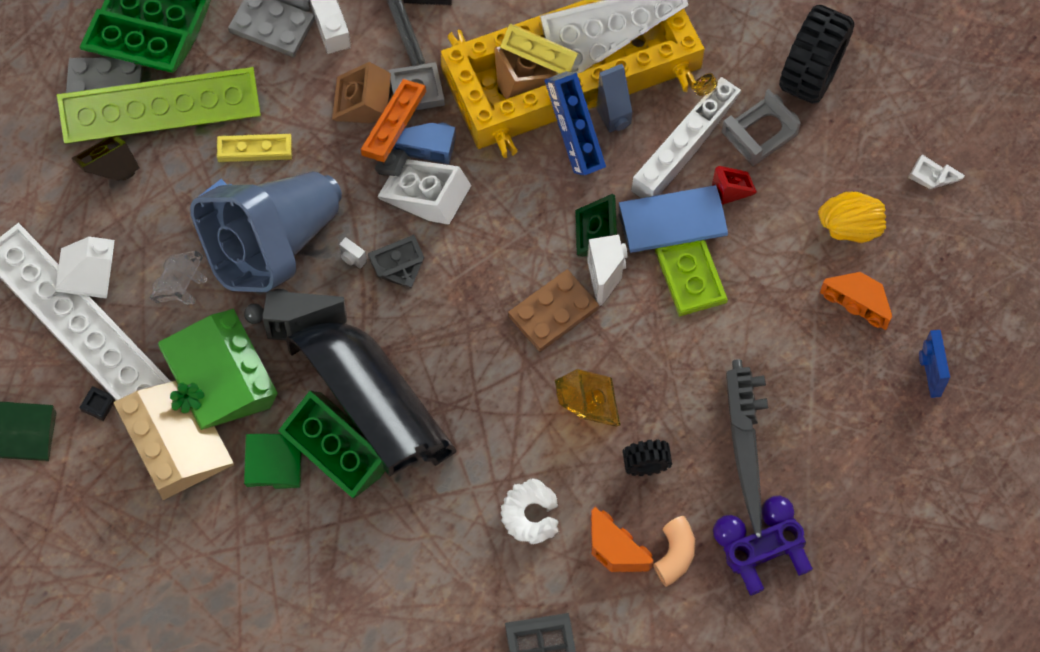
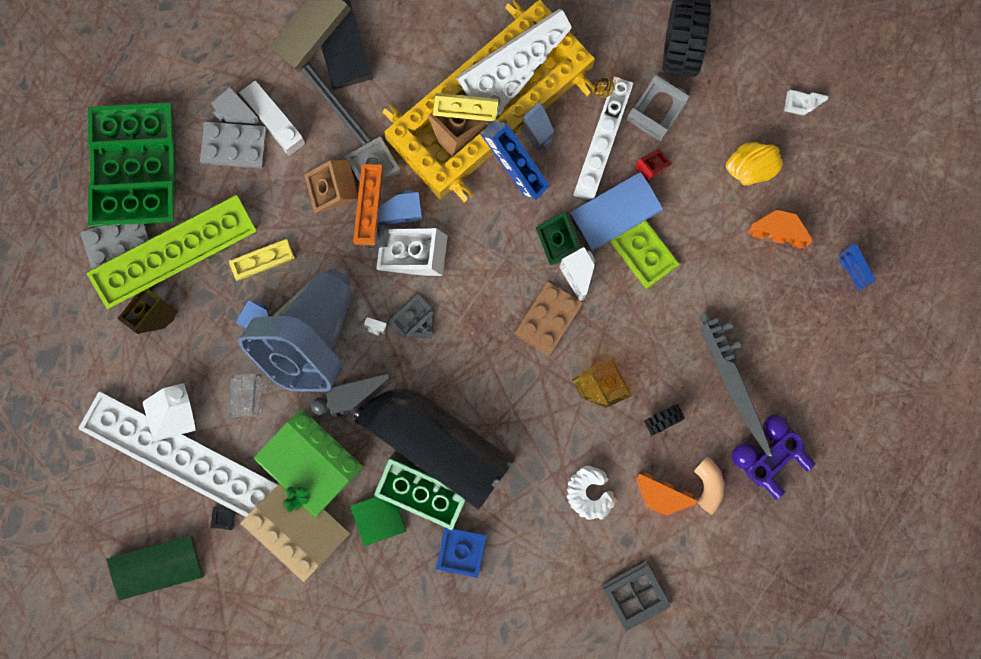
camera: 25 degrees left, 15 degrees up
none -> blue plate [436,527,486,578]

